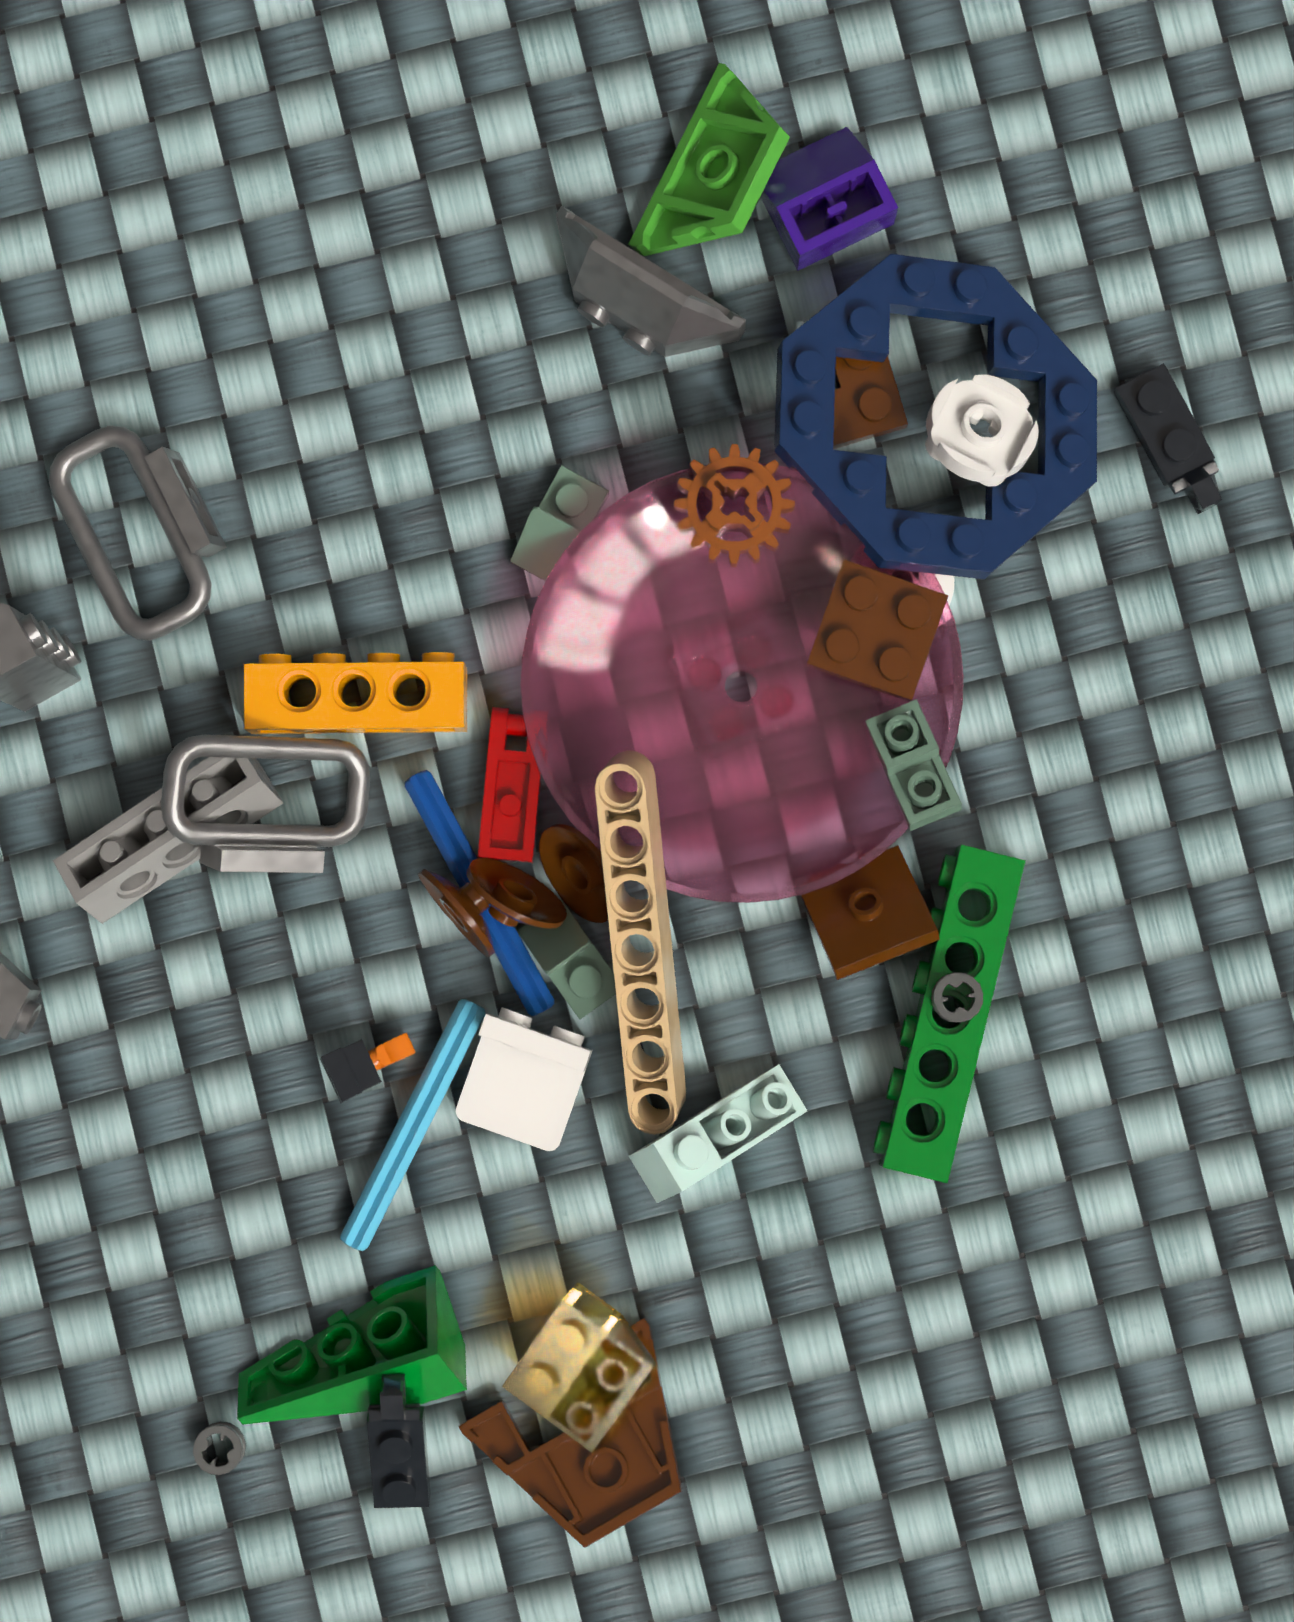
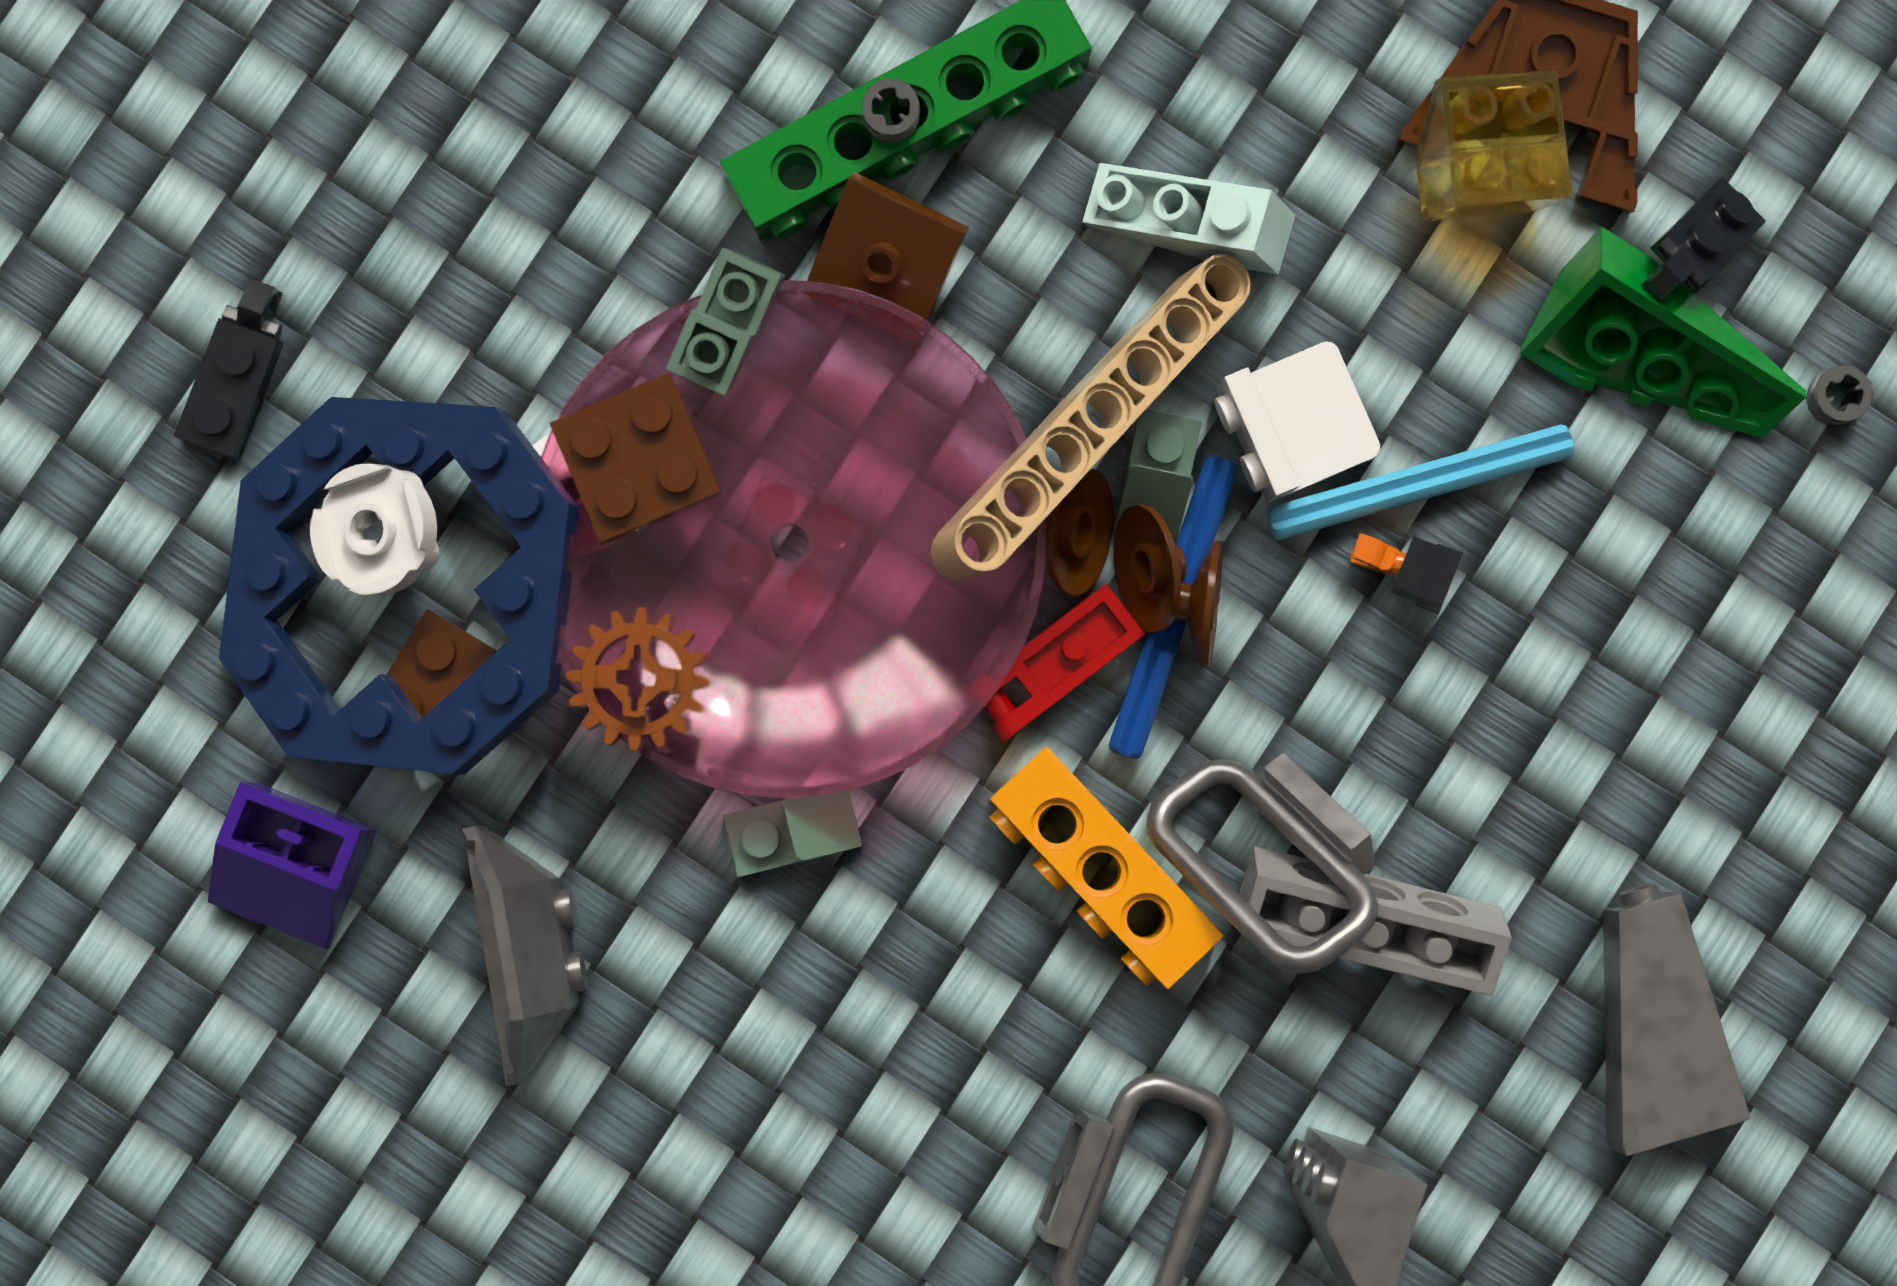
camera: 145 degrees left, 0 degrees up
bright green wing [628,63,790,256] -> none

